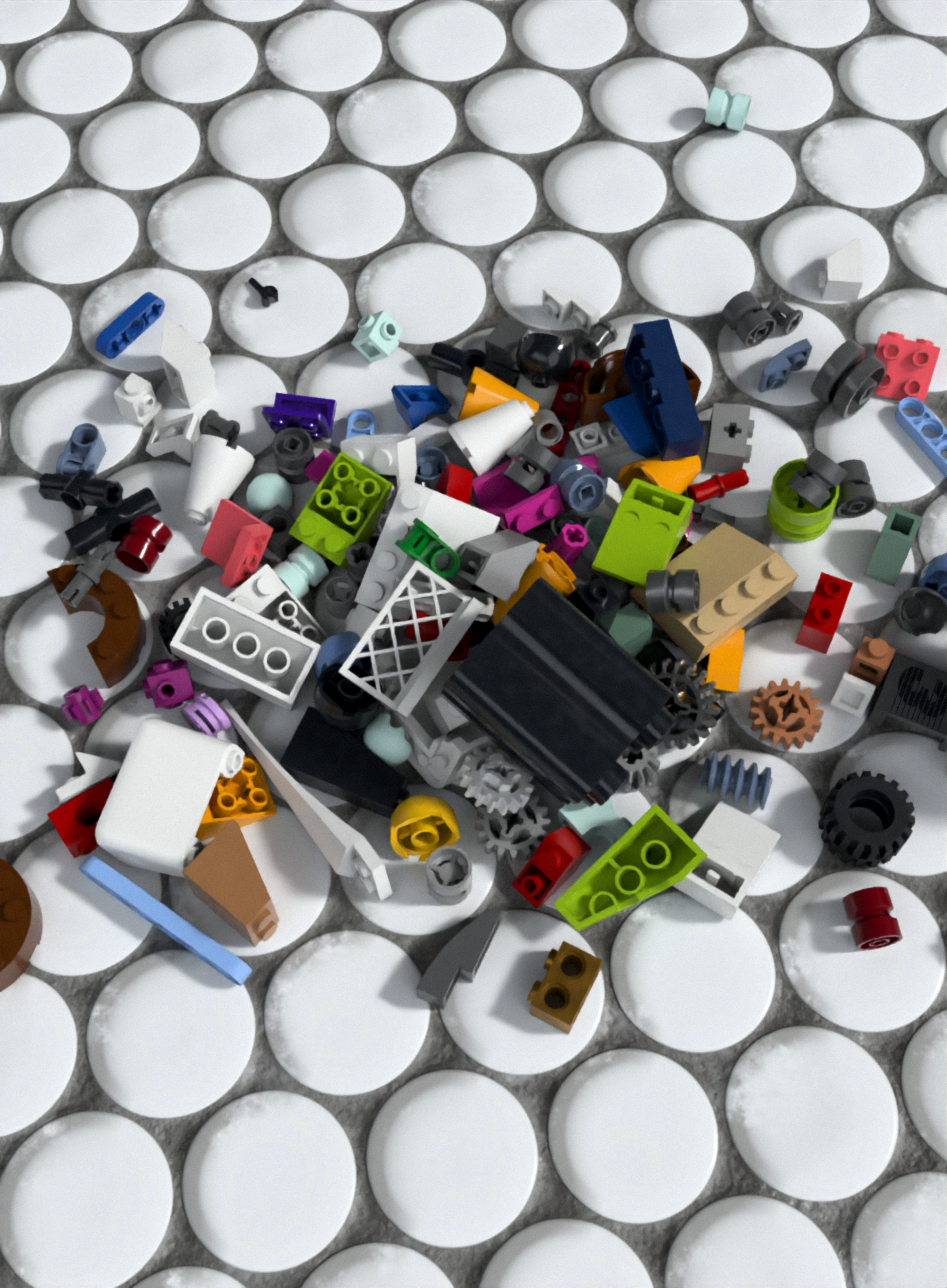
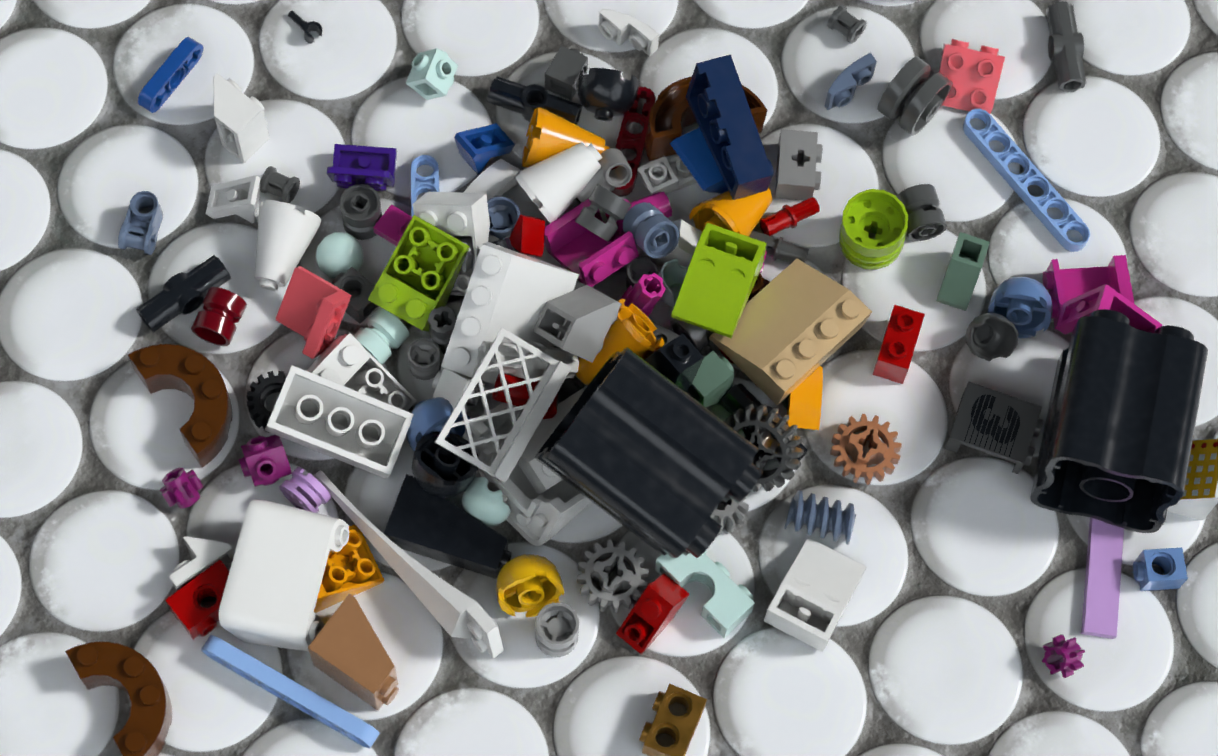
camera: 10 degrees left, 5 degrees up
black piece [38,469,124,511] -> none
dark grey pin [59,544,116,608] -> none
white brick [113,373,162,427] -> none
green piece [395,518,460,578] -> none
dark grey slope [416,906,503,1010] -> none
white gear [457,746,534,815] -> none
lime wedge [553,803,708,932] -> none
dark grey bush [579,320,618,359] -> none
flat silver wheel [645,569,700,613] -> none
dark grey wheel [721,291,777,347] -> none
dark grey wheel [786,448,848,509] -> none
black tyre [818,771,915,868] -> none
white tile [830,672,876,718] -> none
dark red wheel [842,887,903,951] -> none
nougat brick [848,636,896,688] -> none

